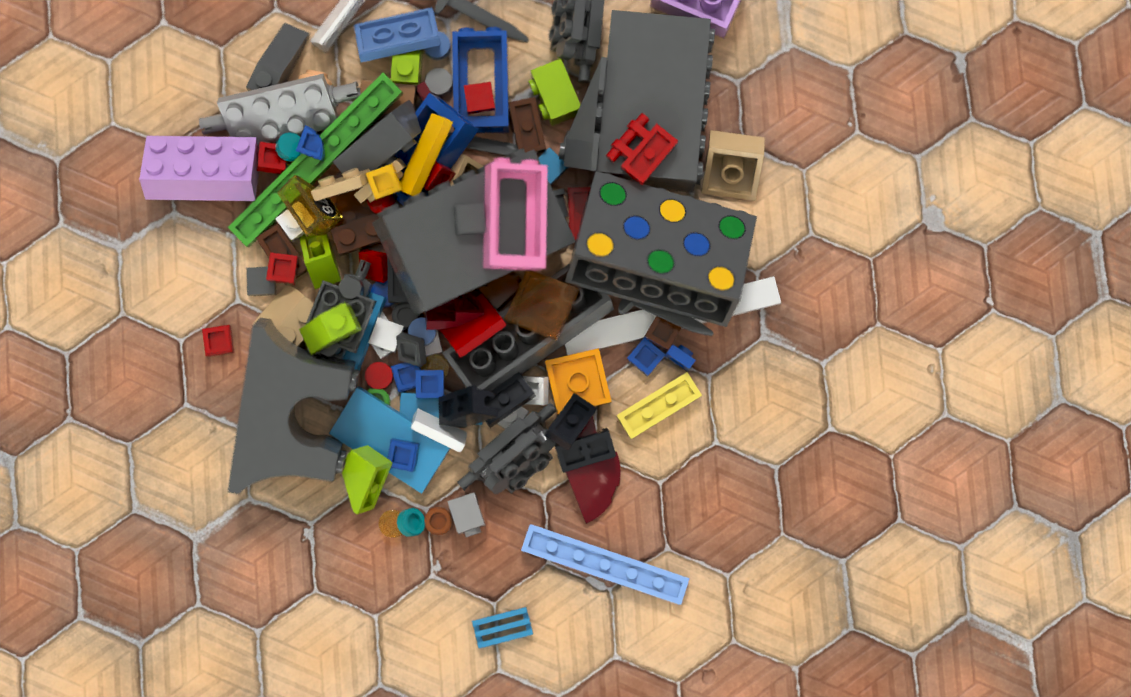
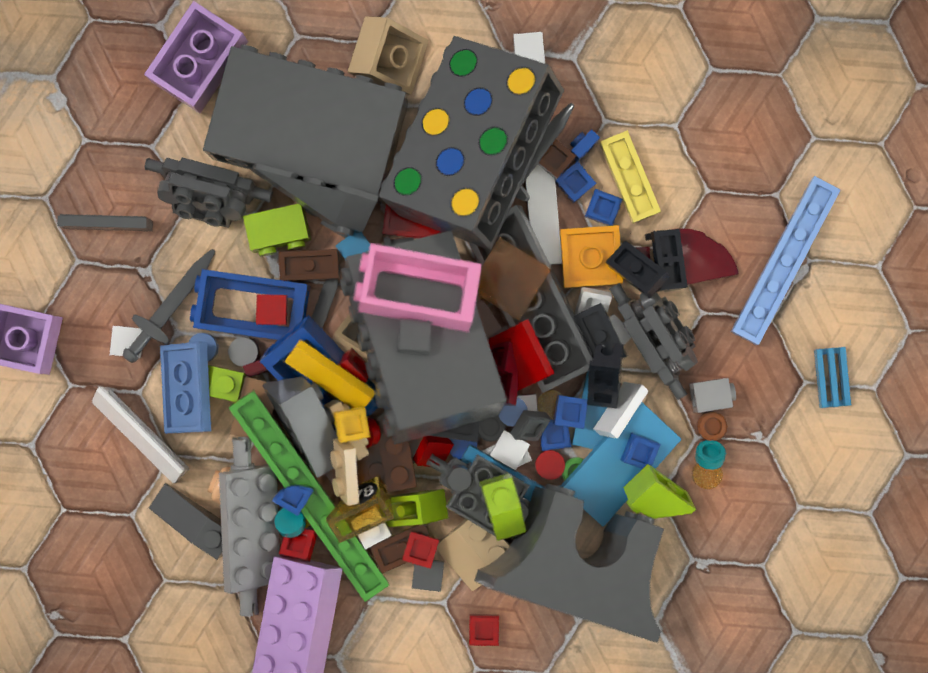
camera: 80 degrees left, 5 degrees up
red plate [606,113,678,186] -> none
none -> blue tile [584,189,623,226]

